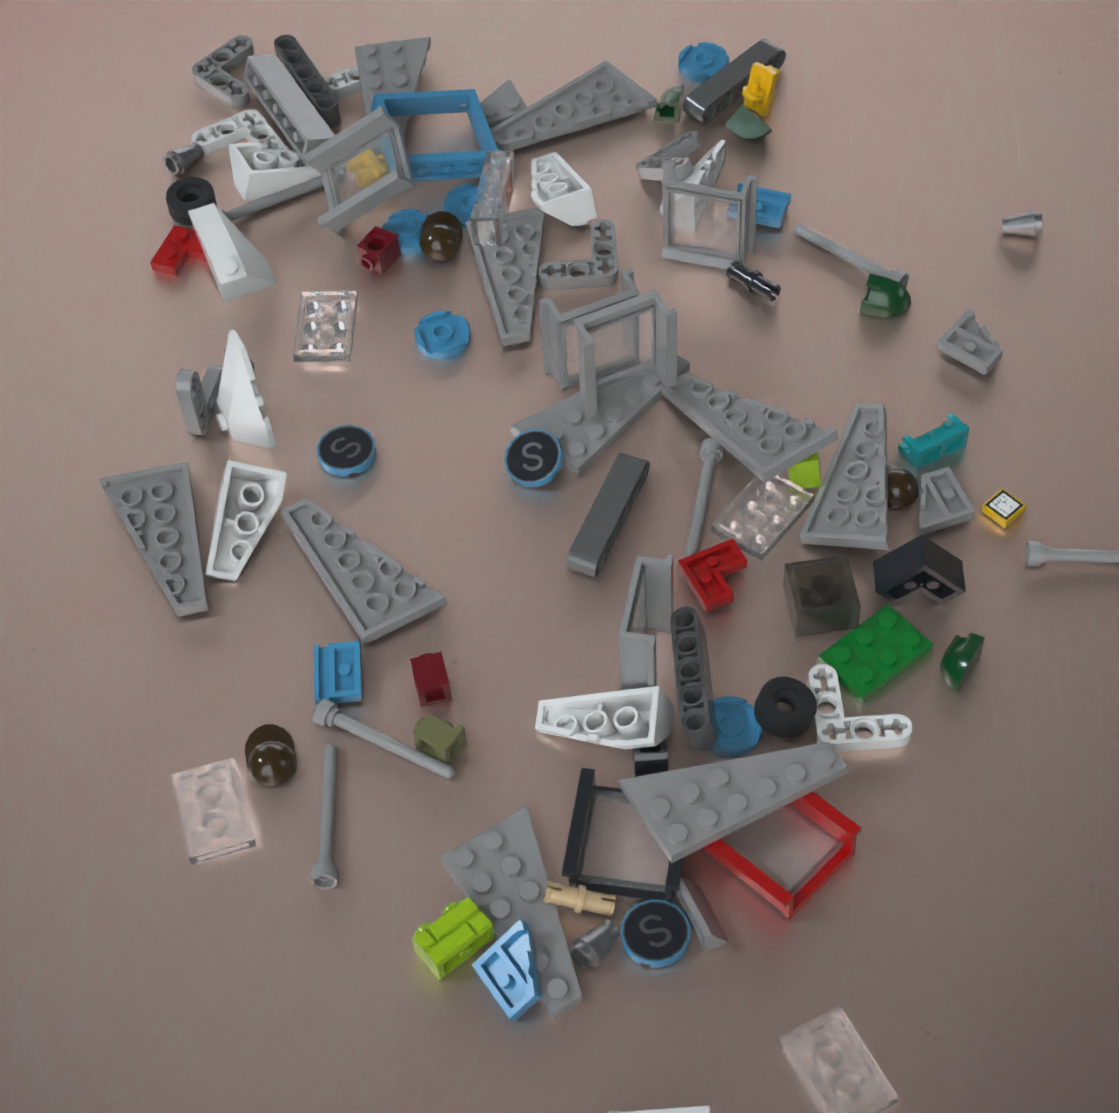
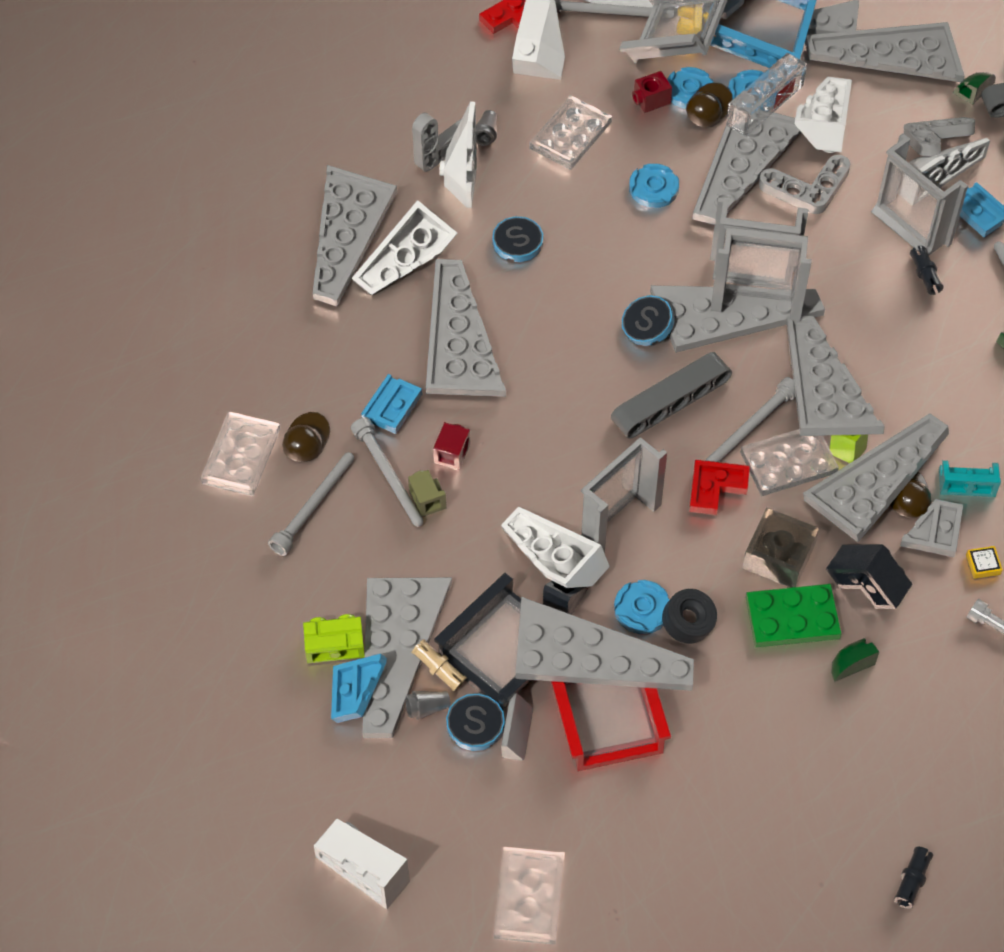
camera: 30 degrees right, 5 degrees up
dark grey beam [670,606,718,751] -> none
white beam [808,664,913,752] -> none

